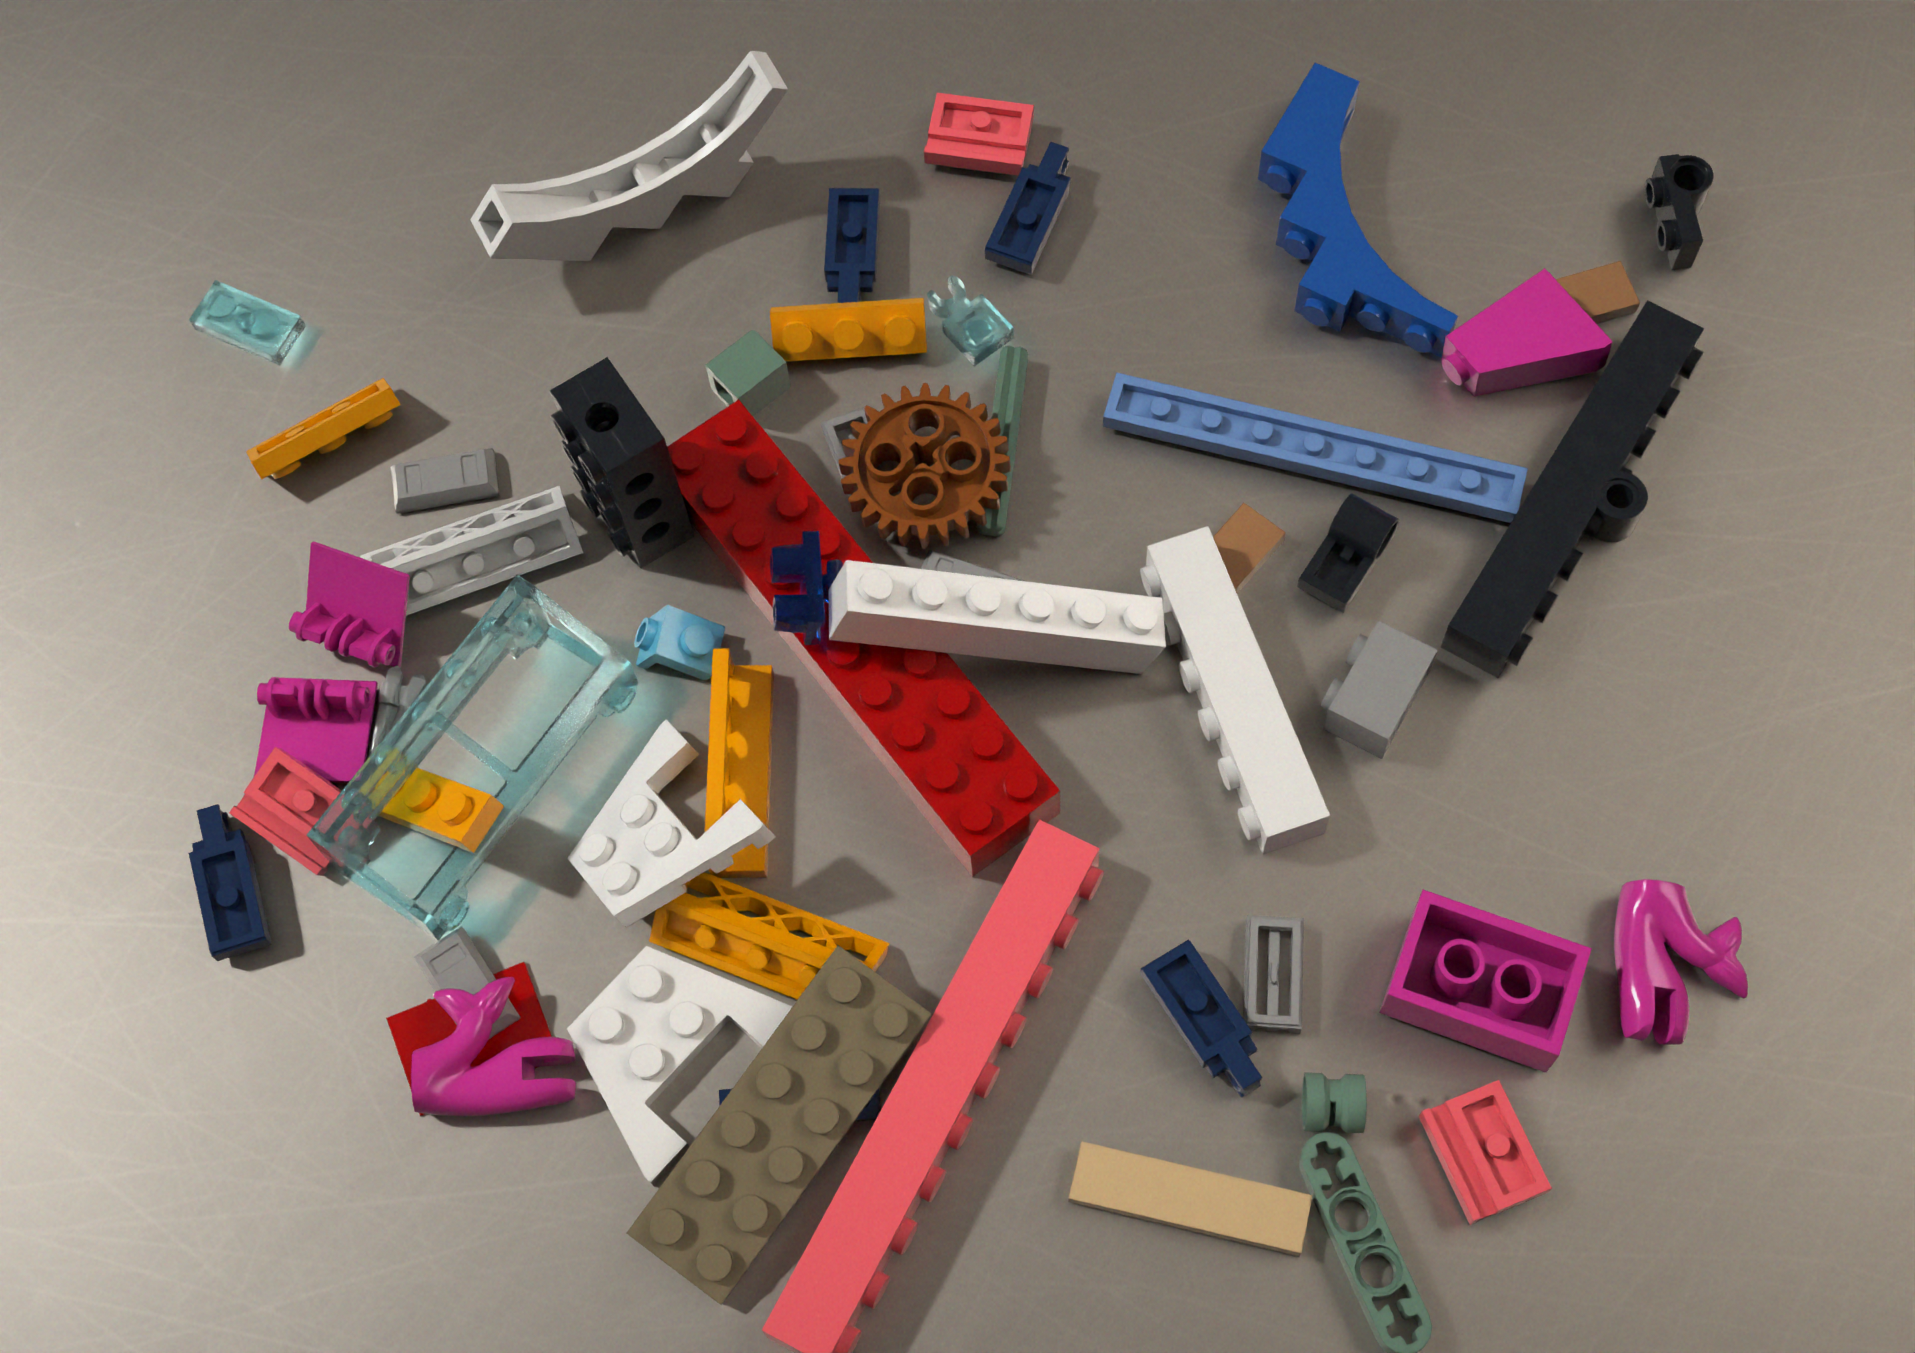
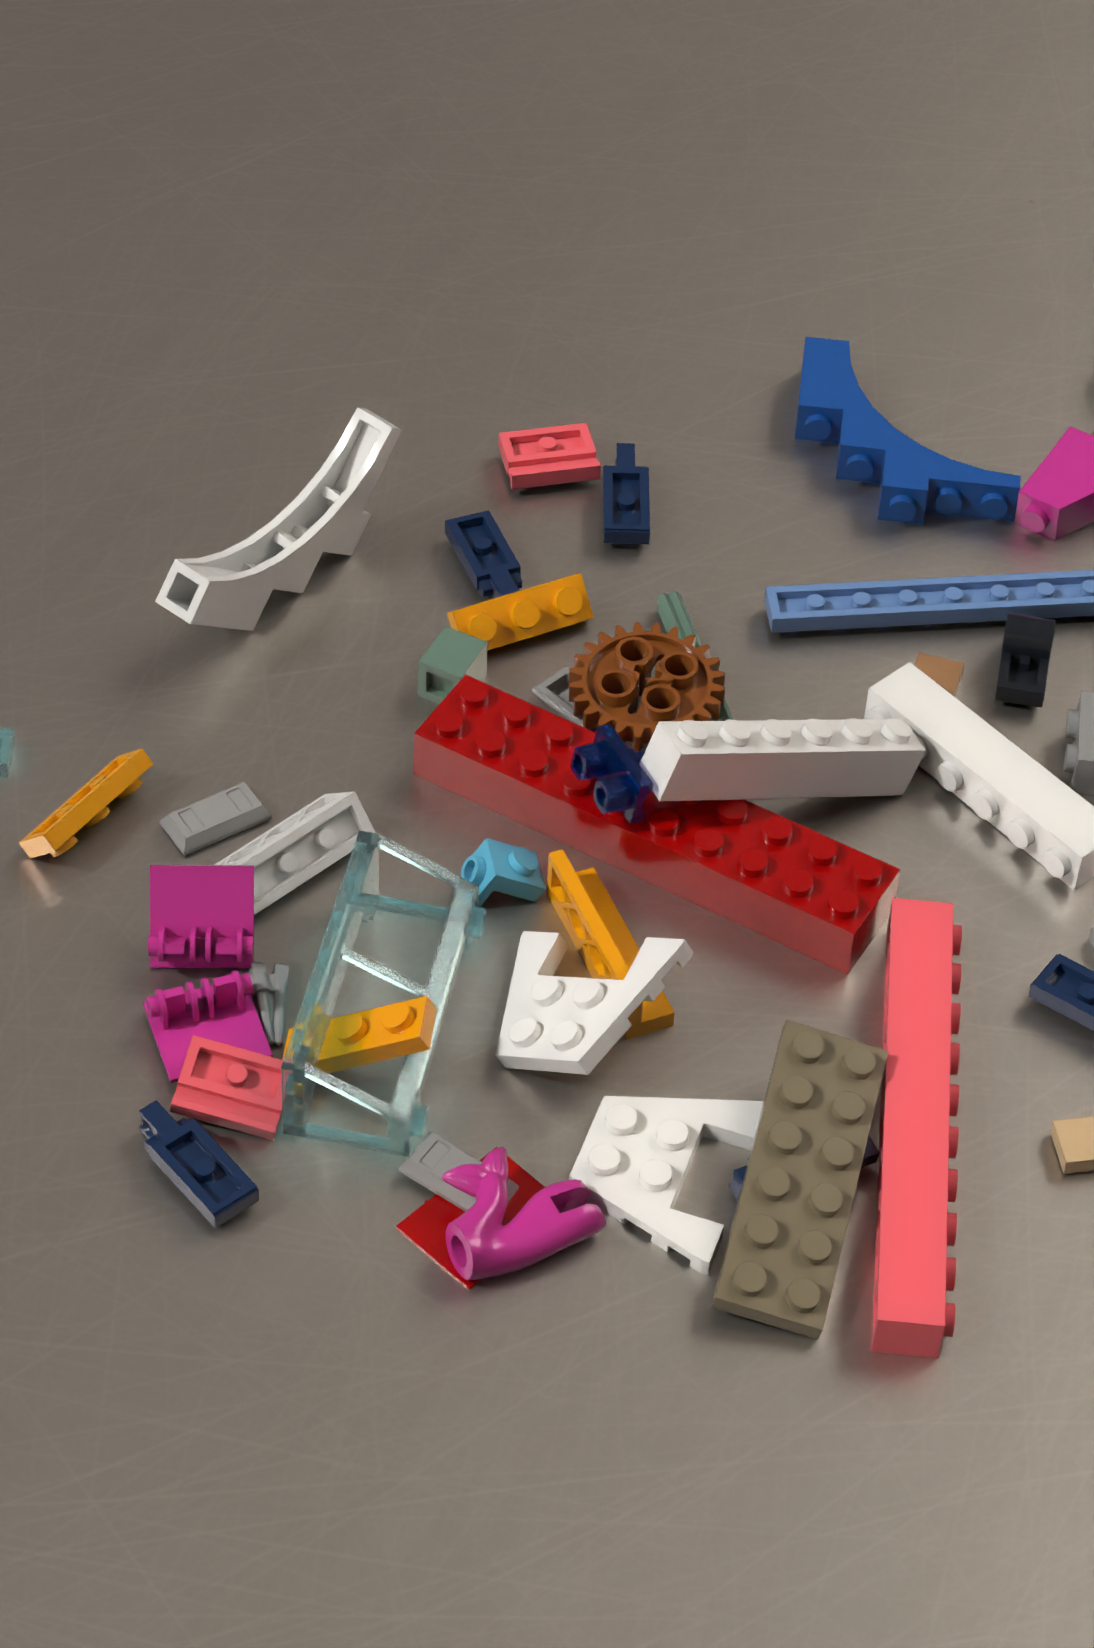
camera: 30 degrees left, 20 degrees down
black brick [550,357,695,569] -> none
light orange fence [649,872,890,1000] -> none
clear light blue plate [927,275,1014,367] -> none

